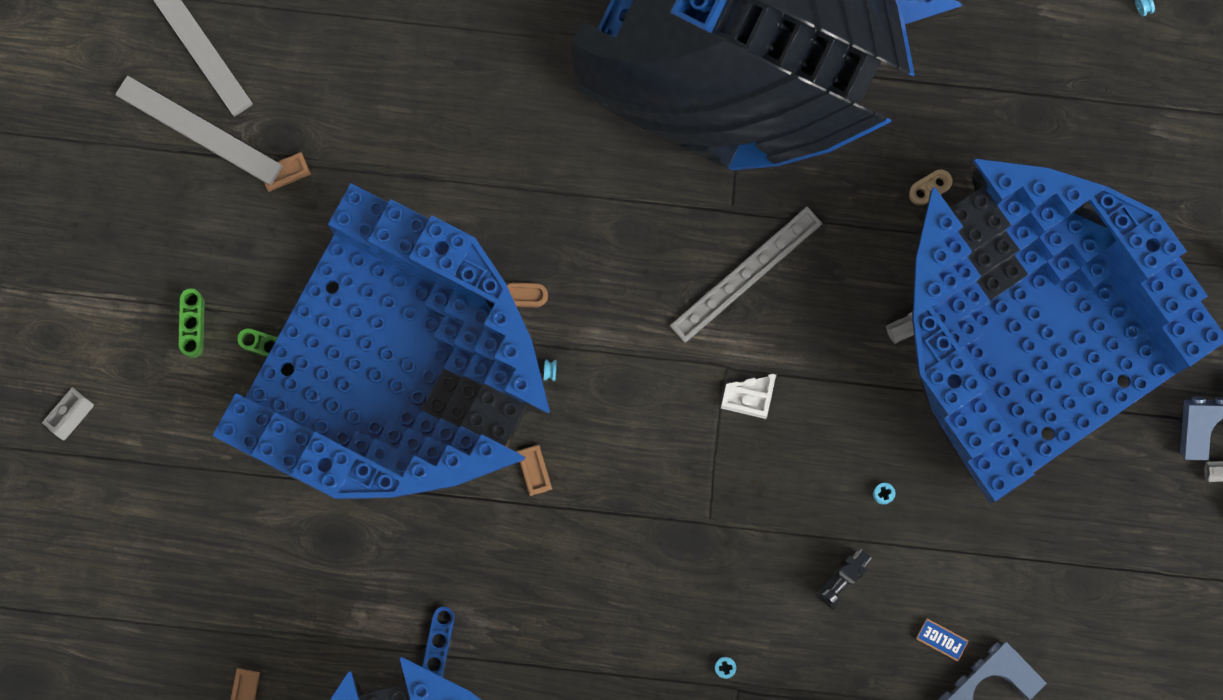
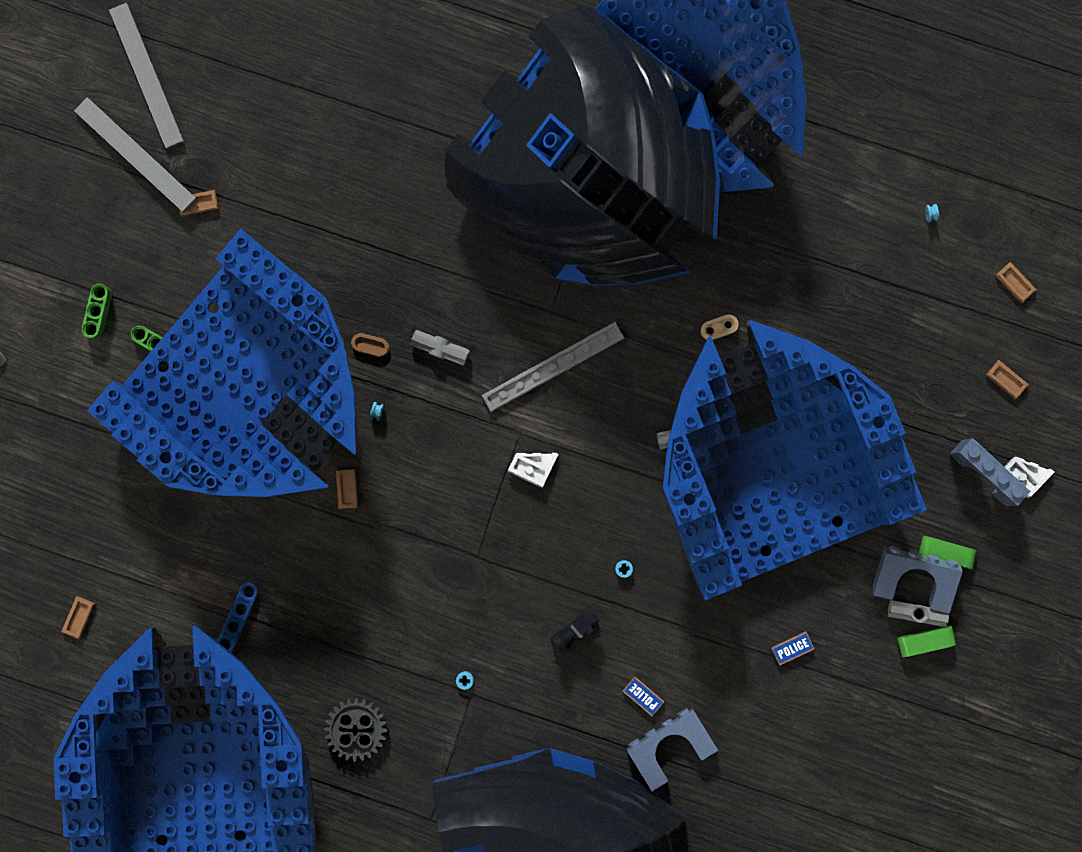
camera: 20 degrees right, 5 degrees up
none -> light grey piece [410,330,470,366]
none -> tile [771,631,814,665]

